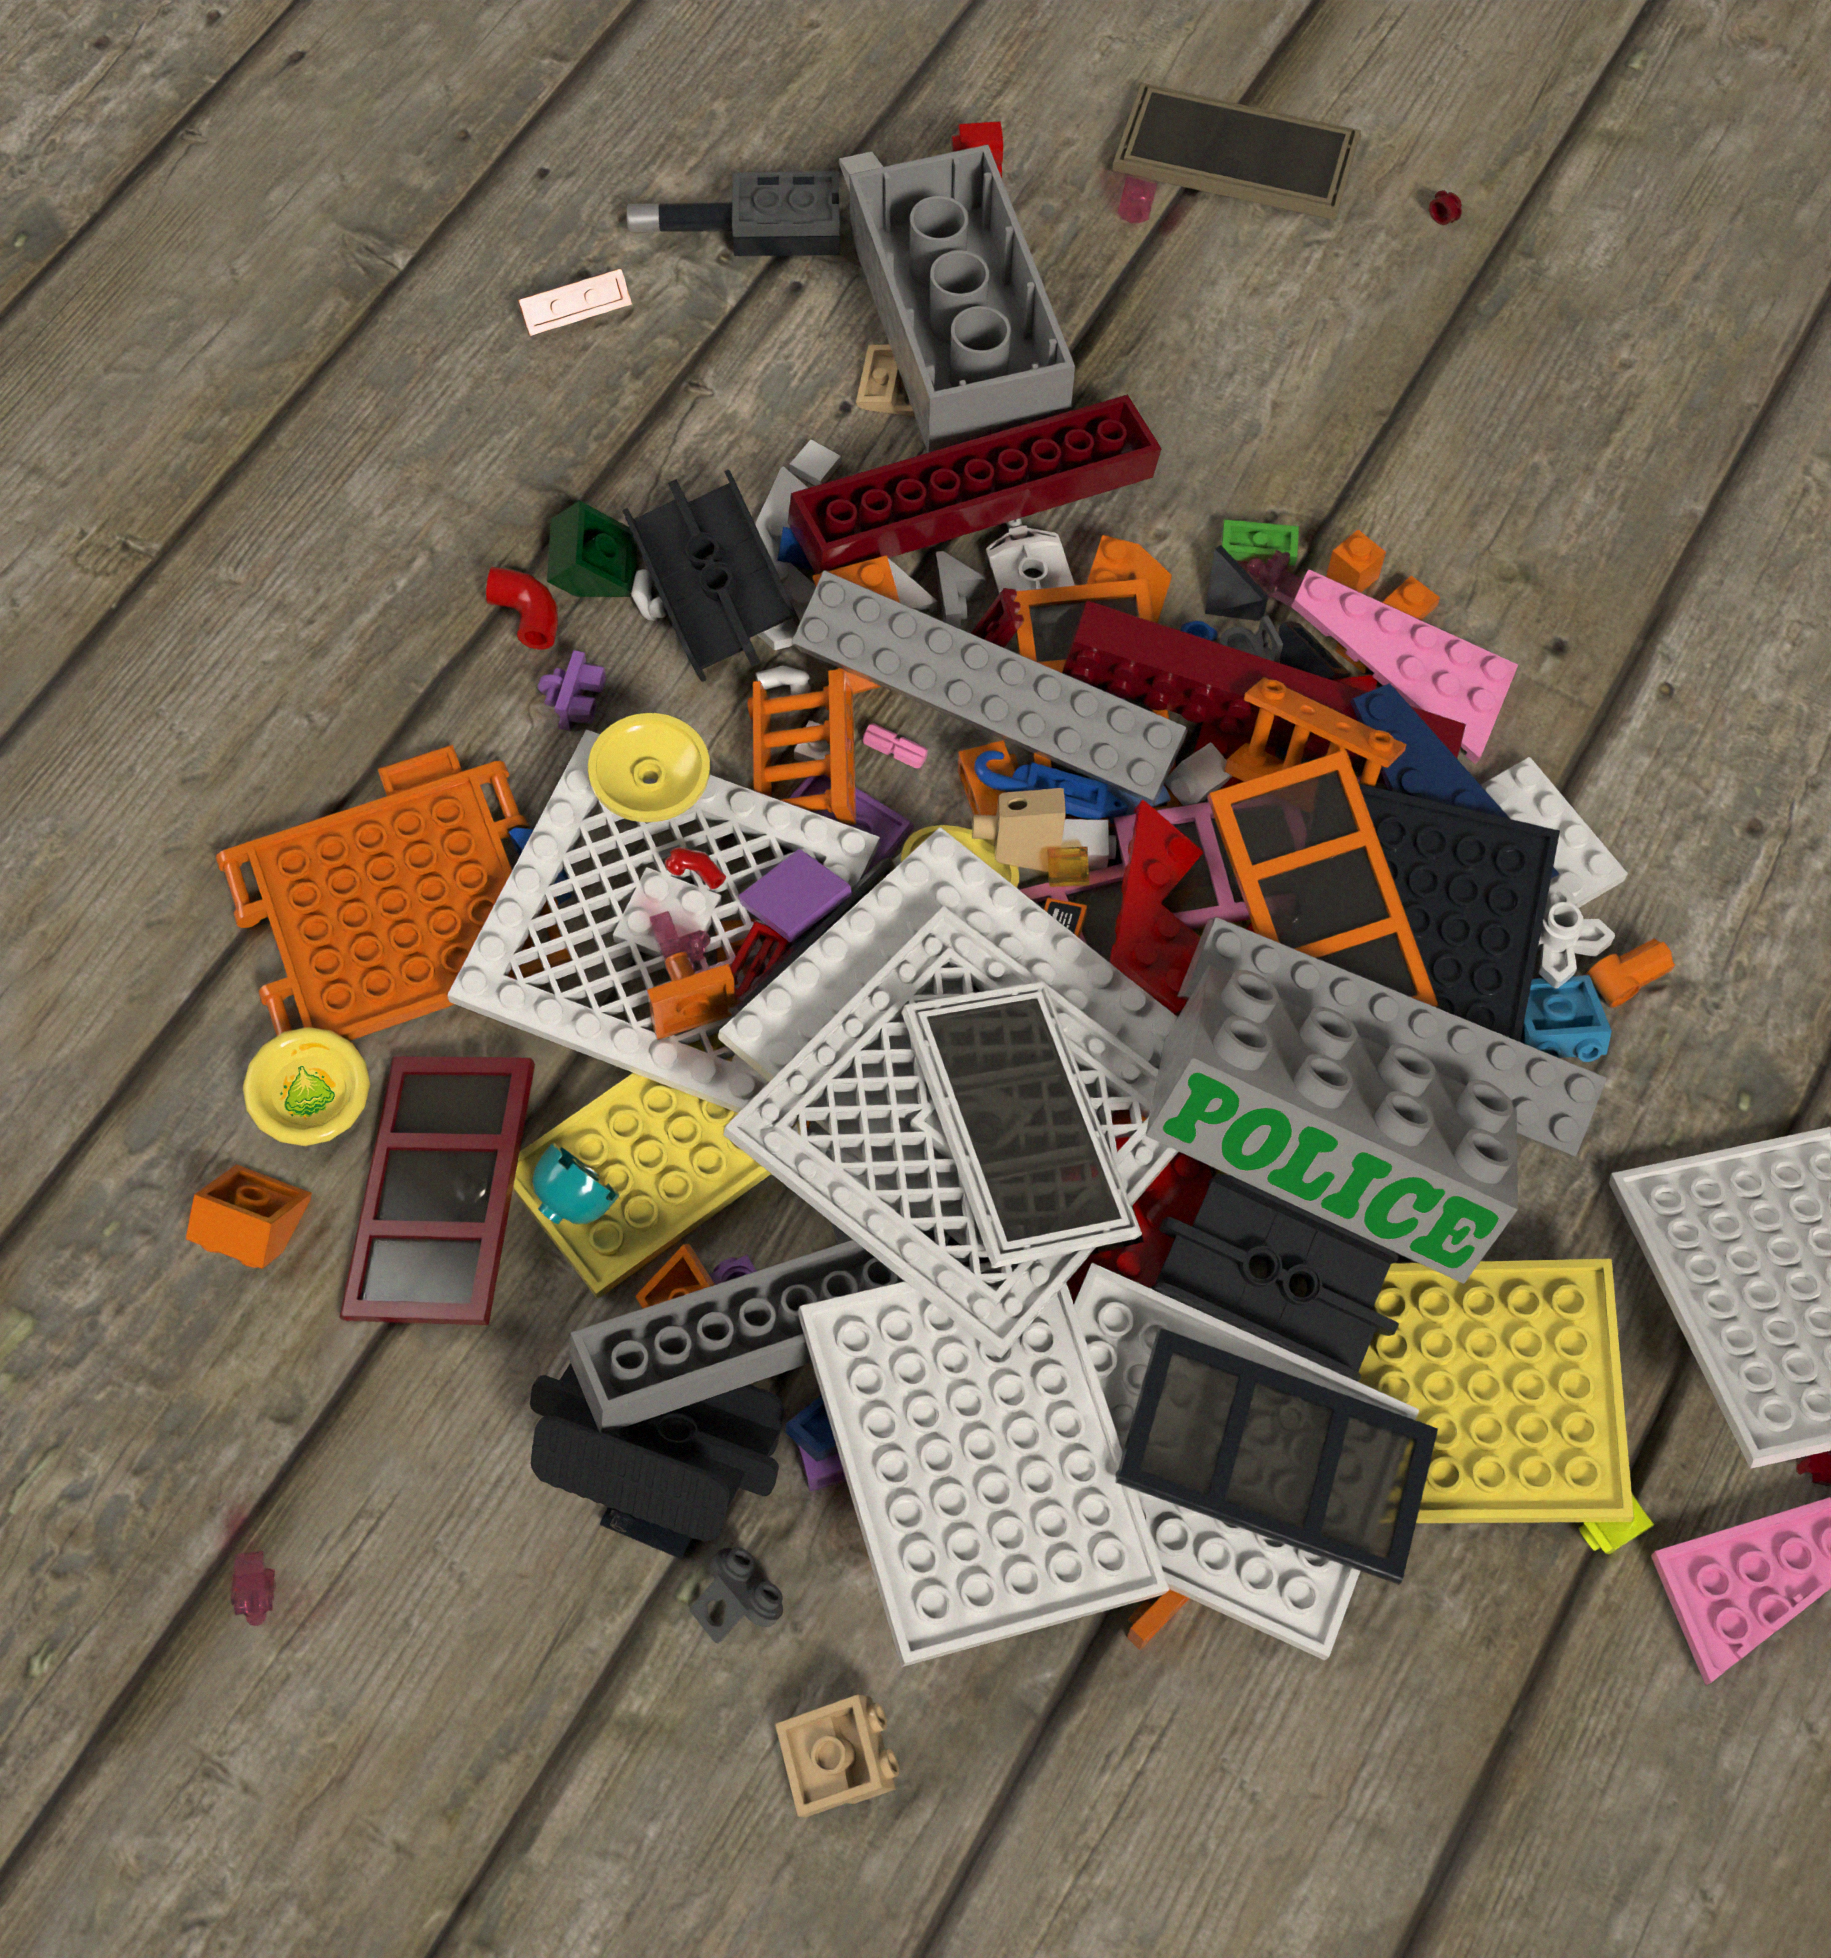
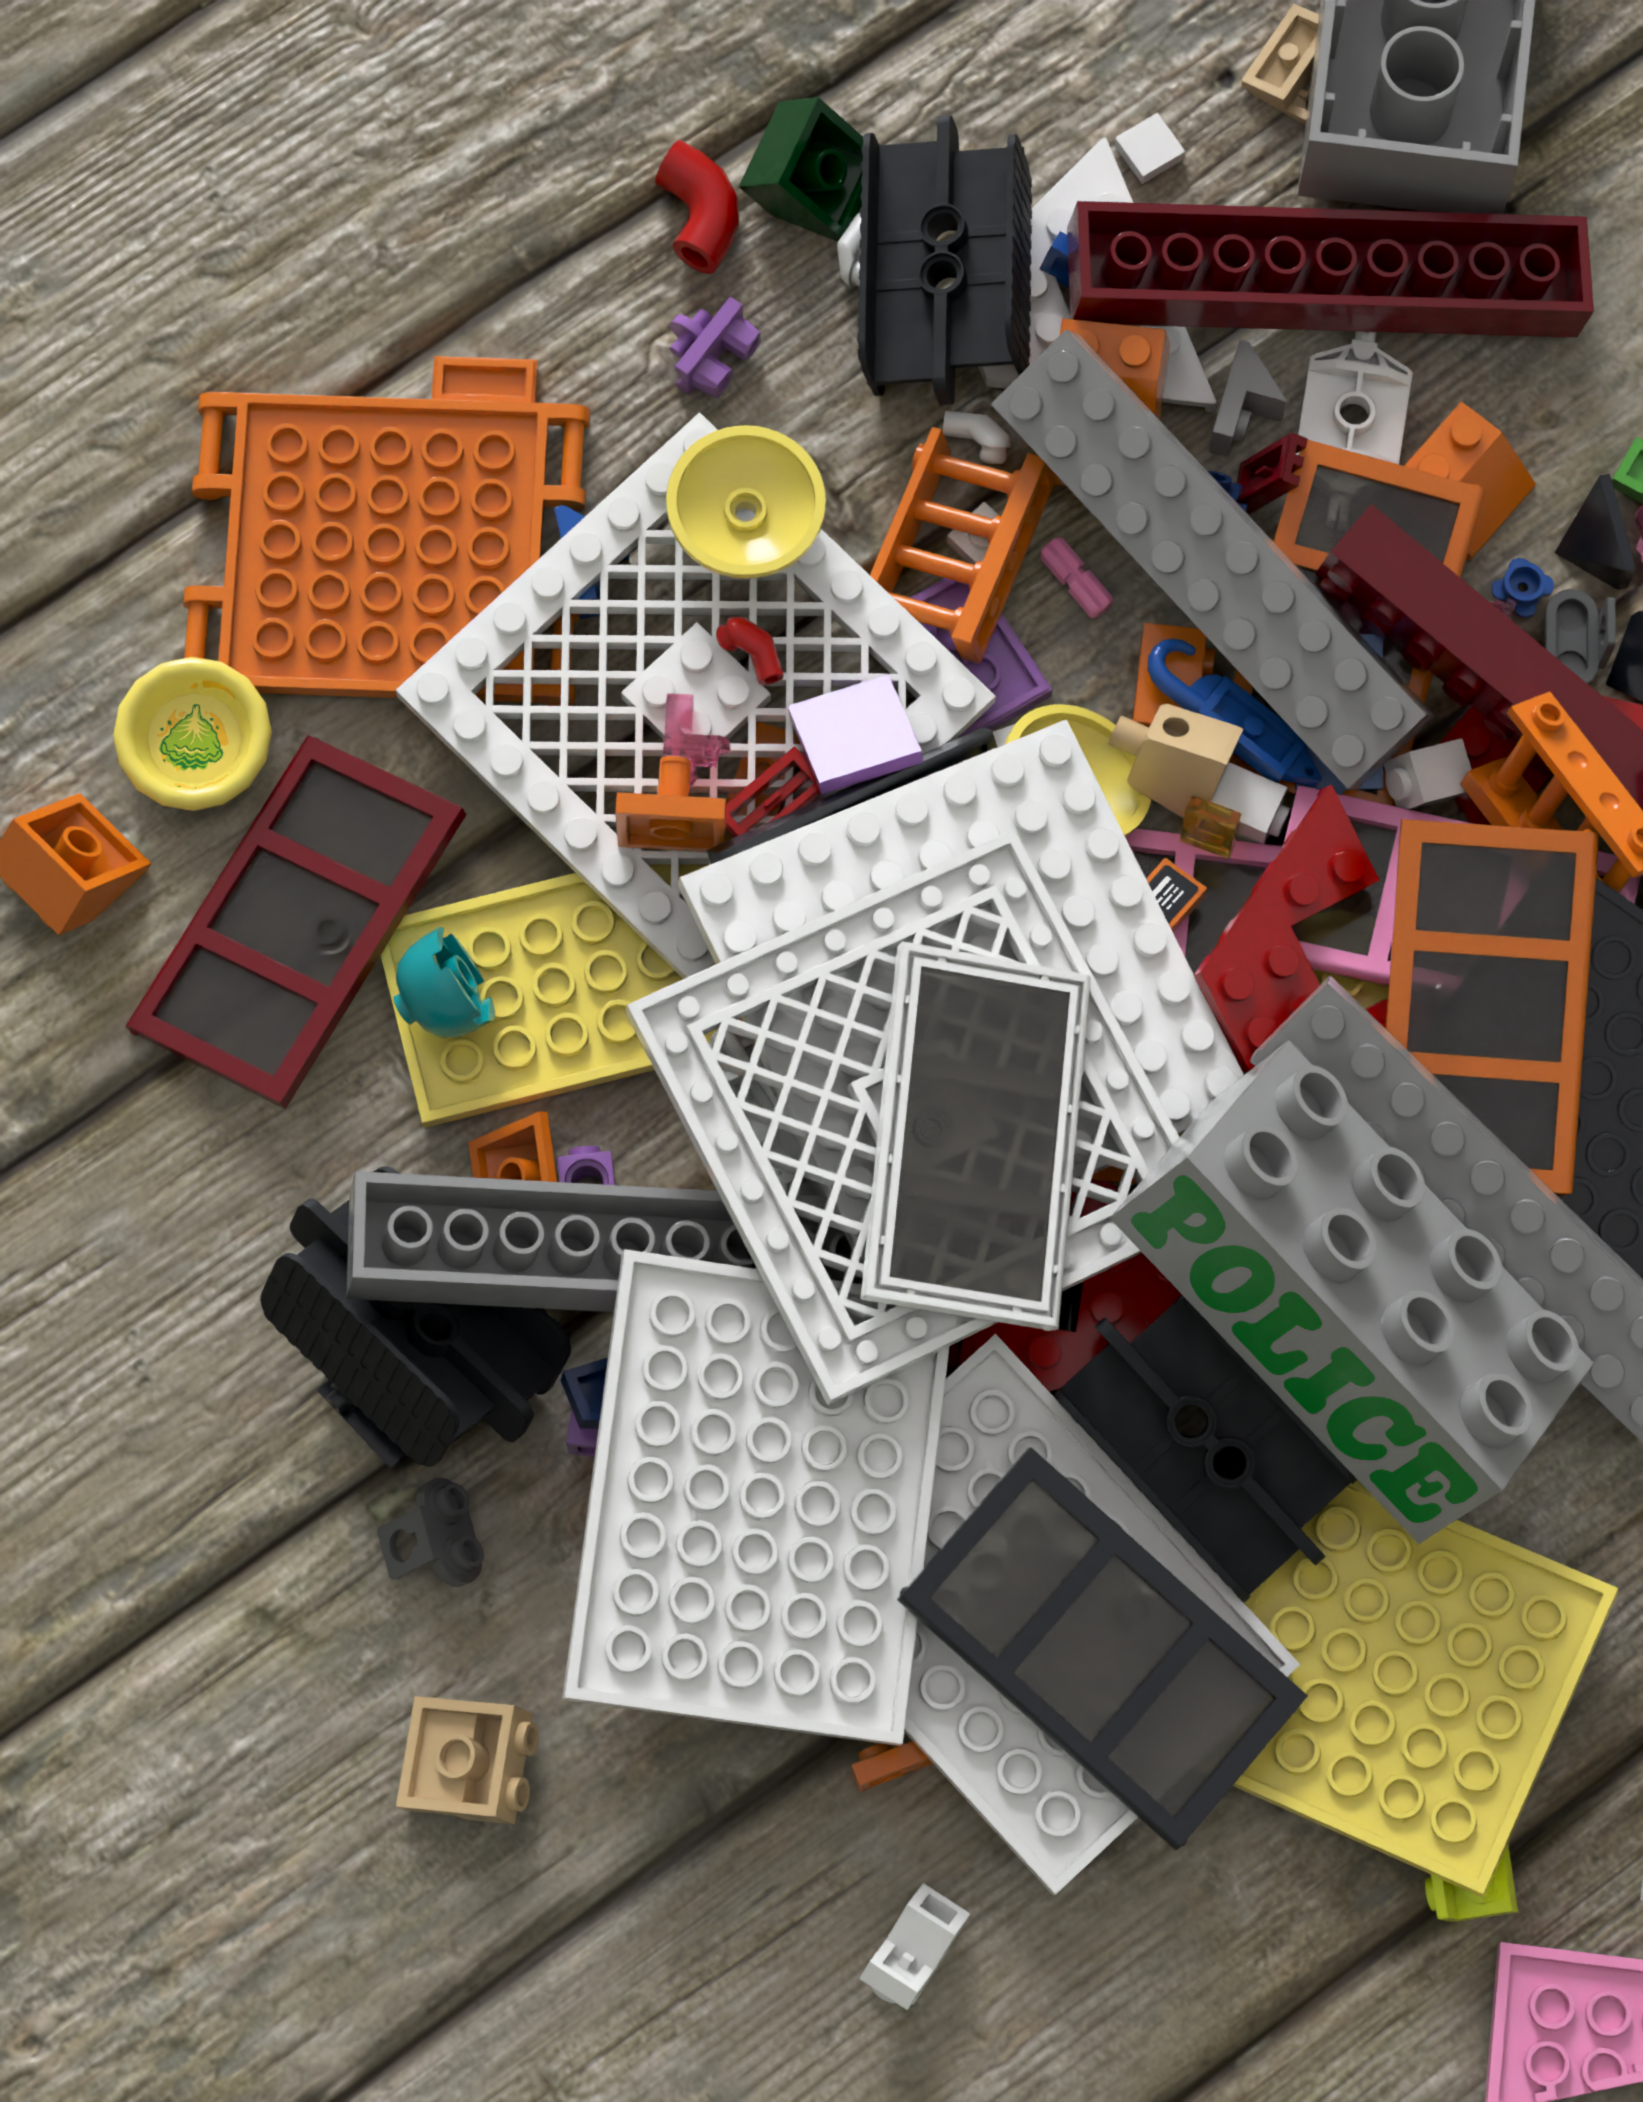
camera: 25 degrees right, 10 degrees up
none -> white brick [859,1883,970,2010]

